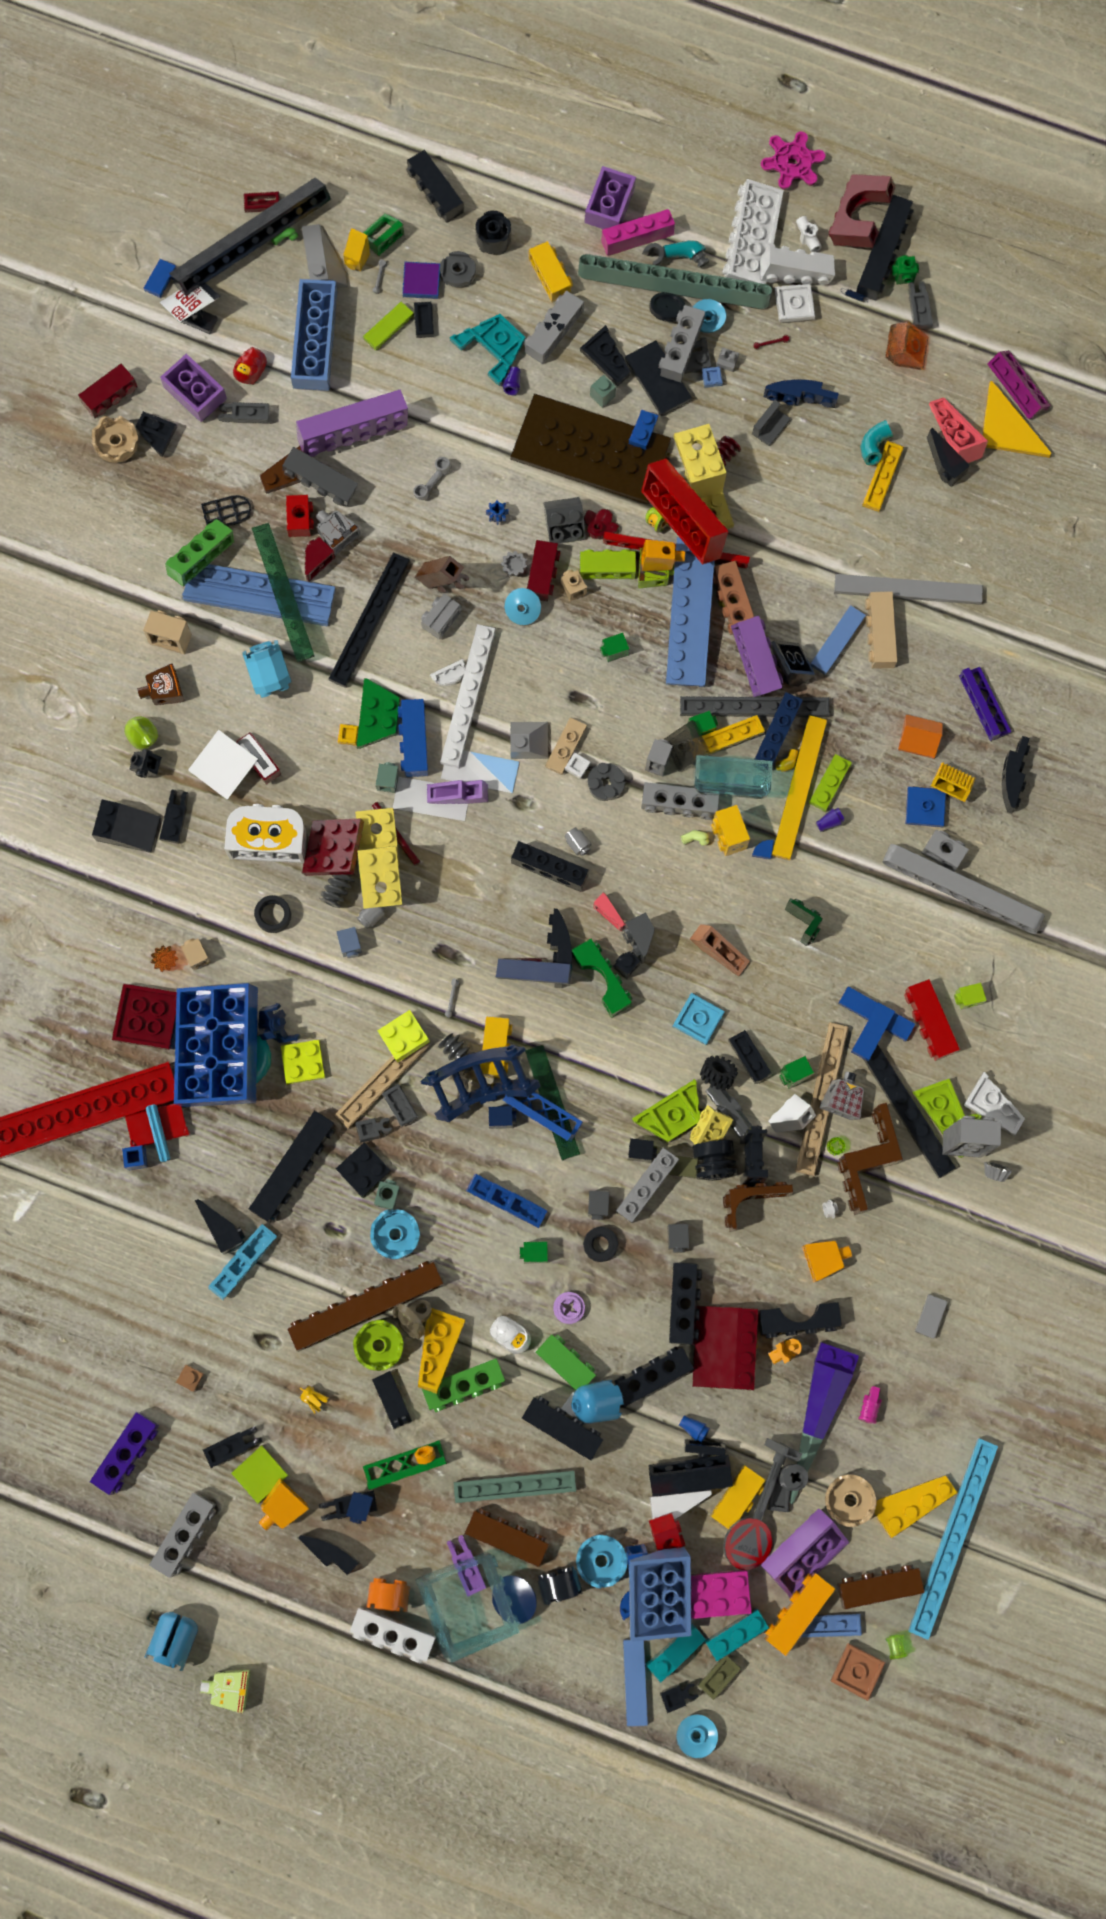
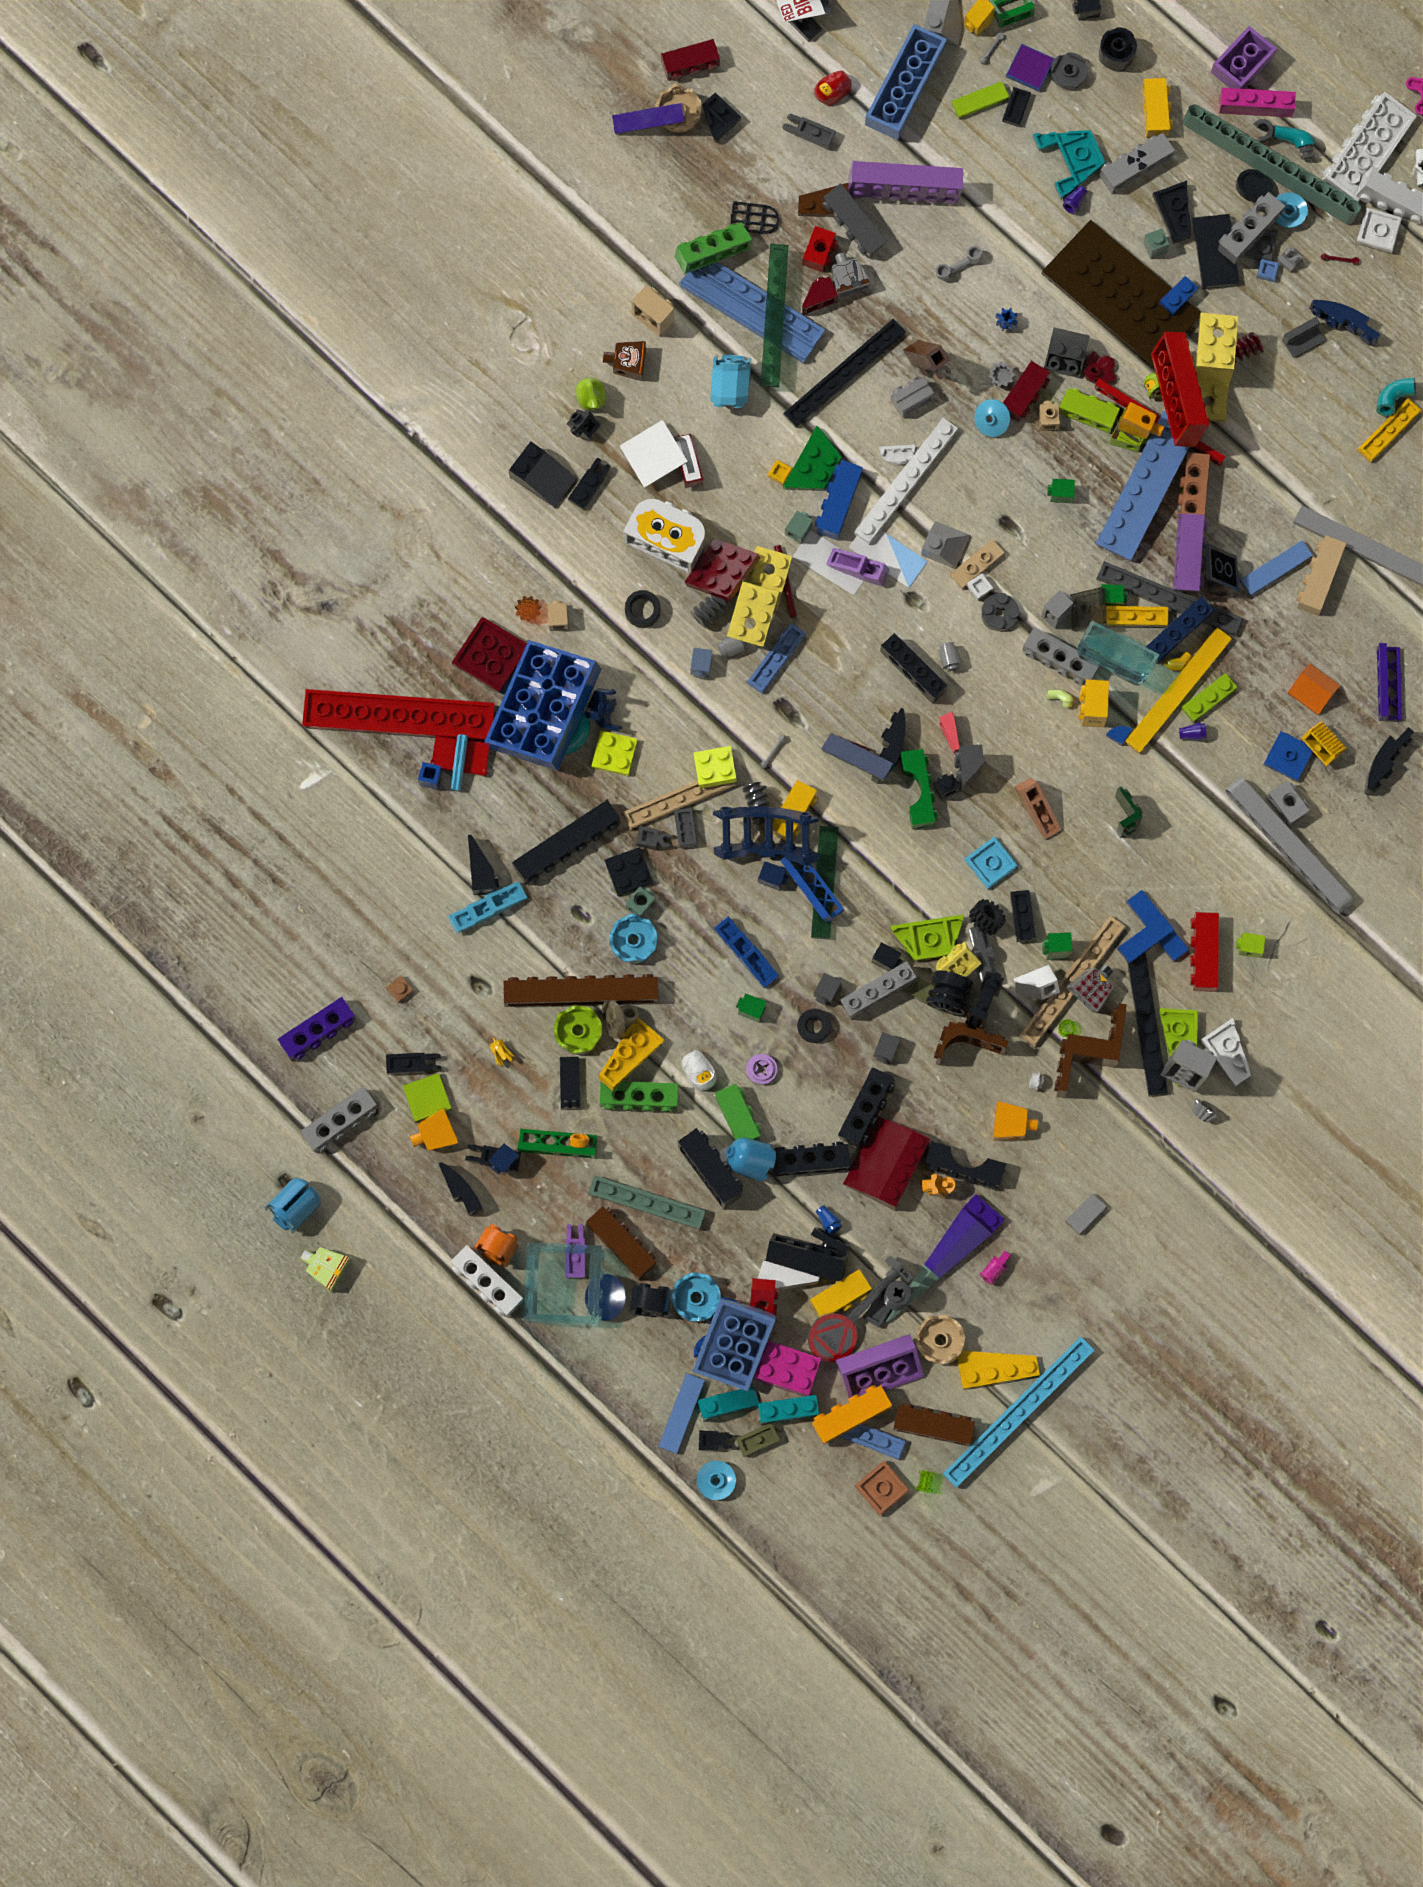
camera: 25 degrees right, 0 degrees up
medium lavender brick [160,354,227,422] -> none
none -> dark purple slope [612,103,686,134]
none -> medium blue tile [747,623,806,694]

